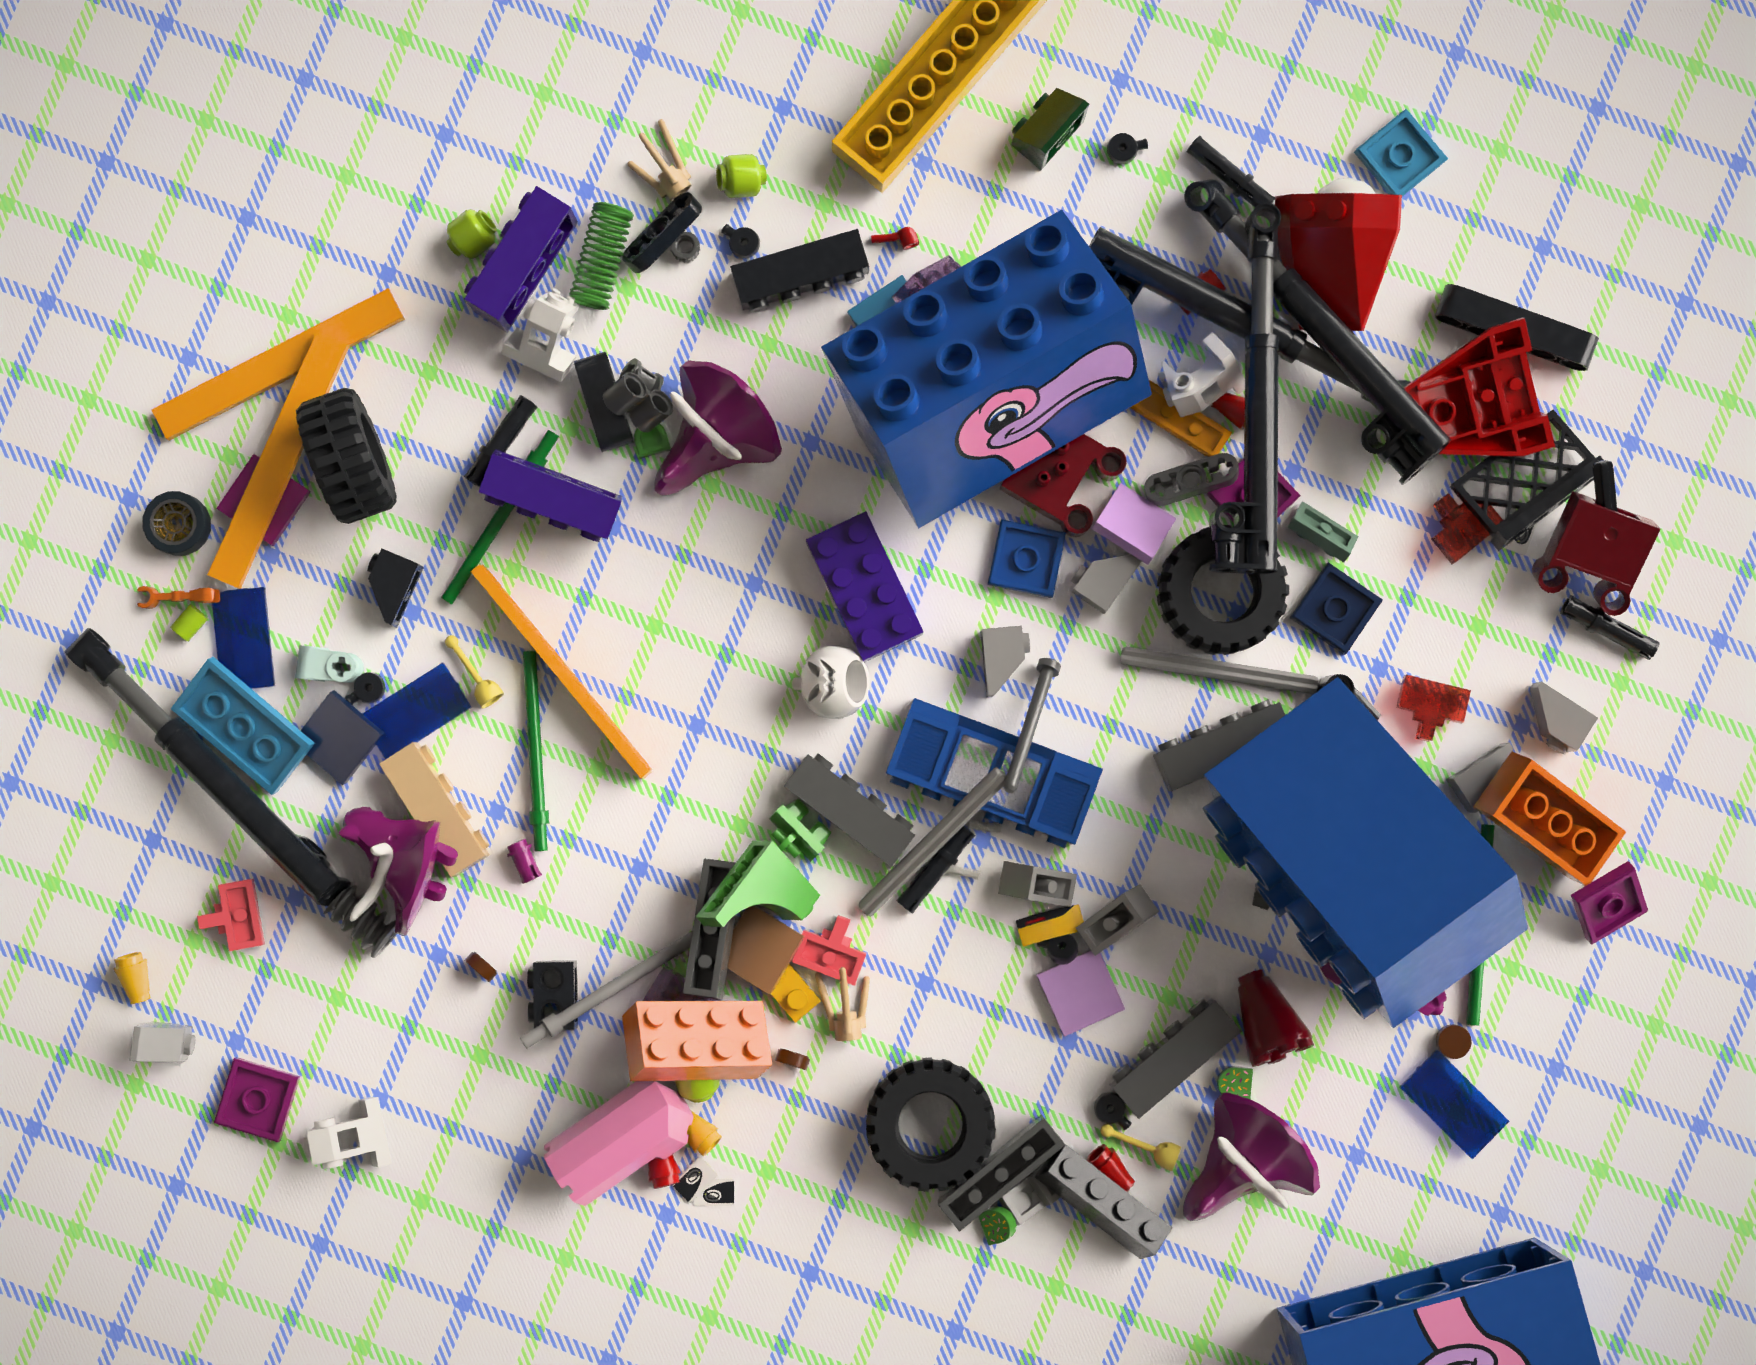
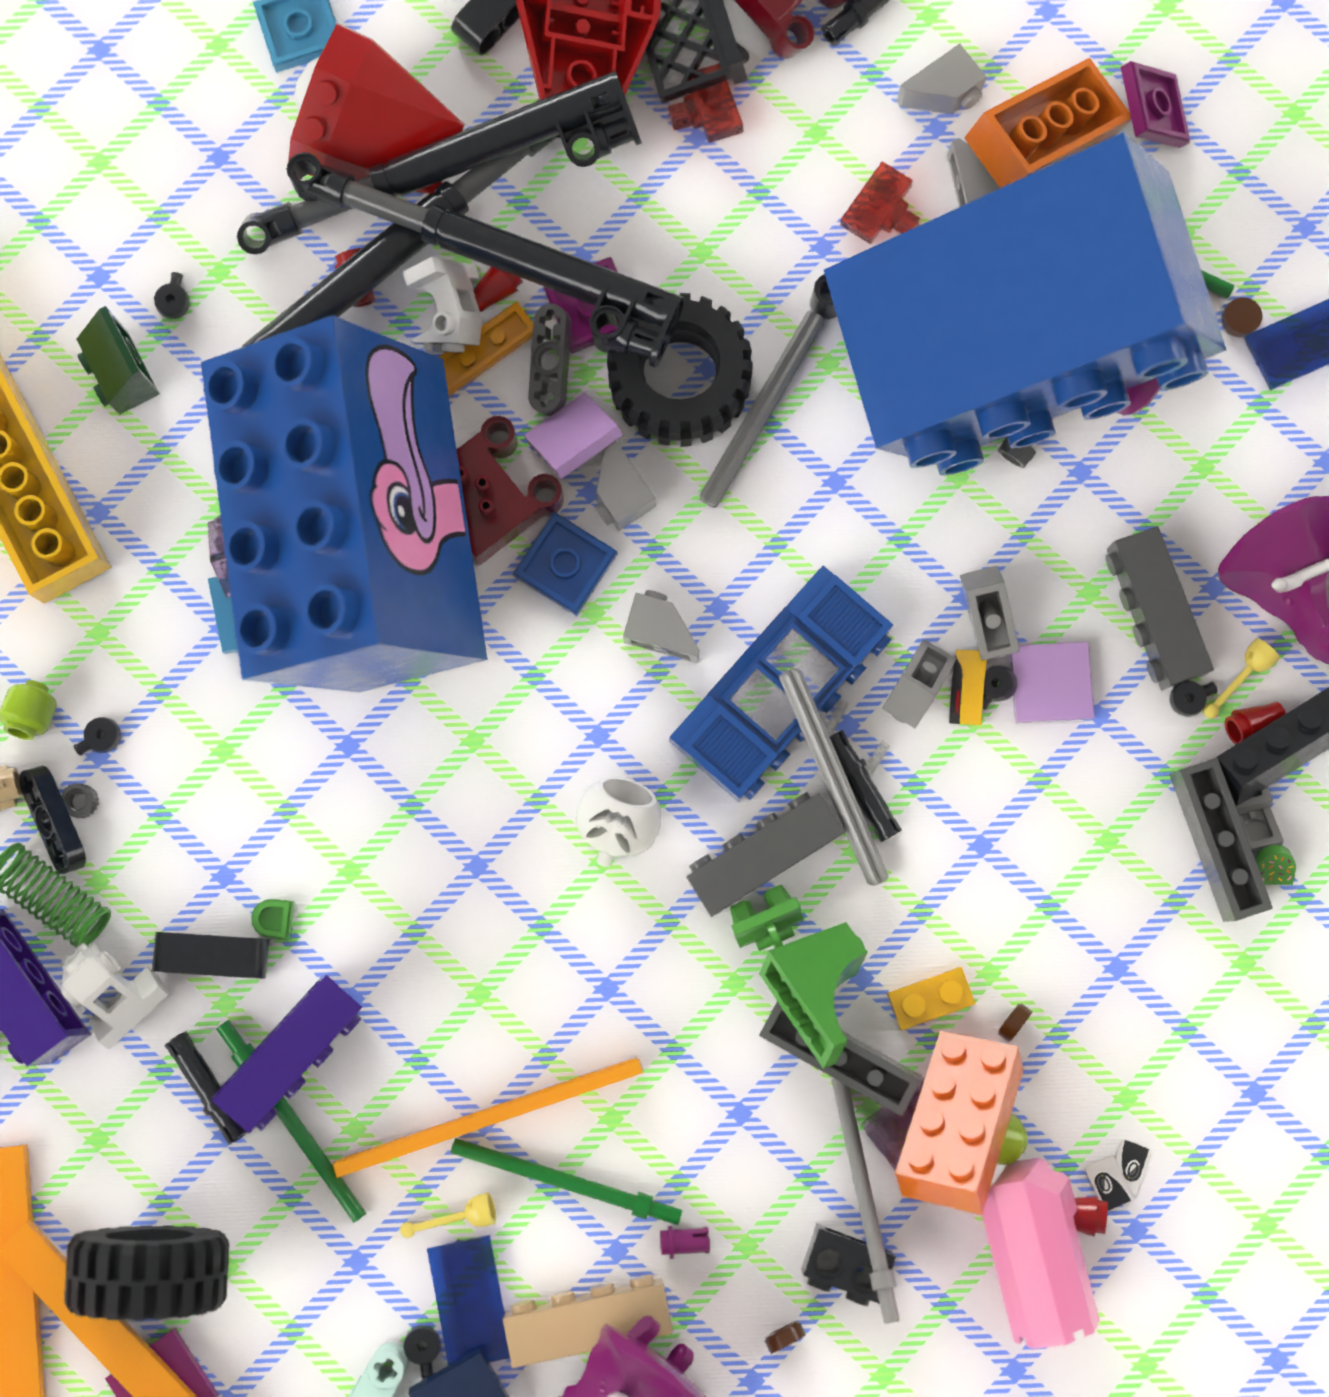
camera: 60 degrees left, 5 degrees down
black slope [367,548,424,628] -> none
dark grey piece [603,358,673,433] -> none
magenta animal [654,360,782,496] -> none
yellow cone [687,1111,722,1157] -> none
medium nougat slope [727,905,805,995] -> none
black brick [730,228,869,312] -> none
coral hinge [792,915,867,986] -> none
dark purple brick [806,511,924,663] -> none
tan plant [815,967,870,1041] -> none
black tyre [866,1057,996,1192] -> none
red hand [871,227,919,250] -> none
dark grey bar [1004,658,1061,793] -> none
dark grey brick [1153,699,1285,791] -> none
black pin [1186,135,1276,208] -> none
bright green tile [1217,1066,1253,1099] -> none
dark red cone [1238,969,1314,1067] -> none
sand green plate [1288,501,1359,562] -> none
dark blue tile [1289,562,1383,655] -> none

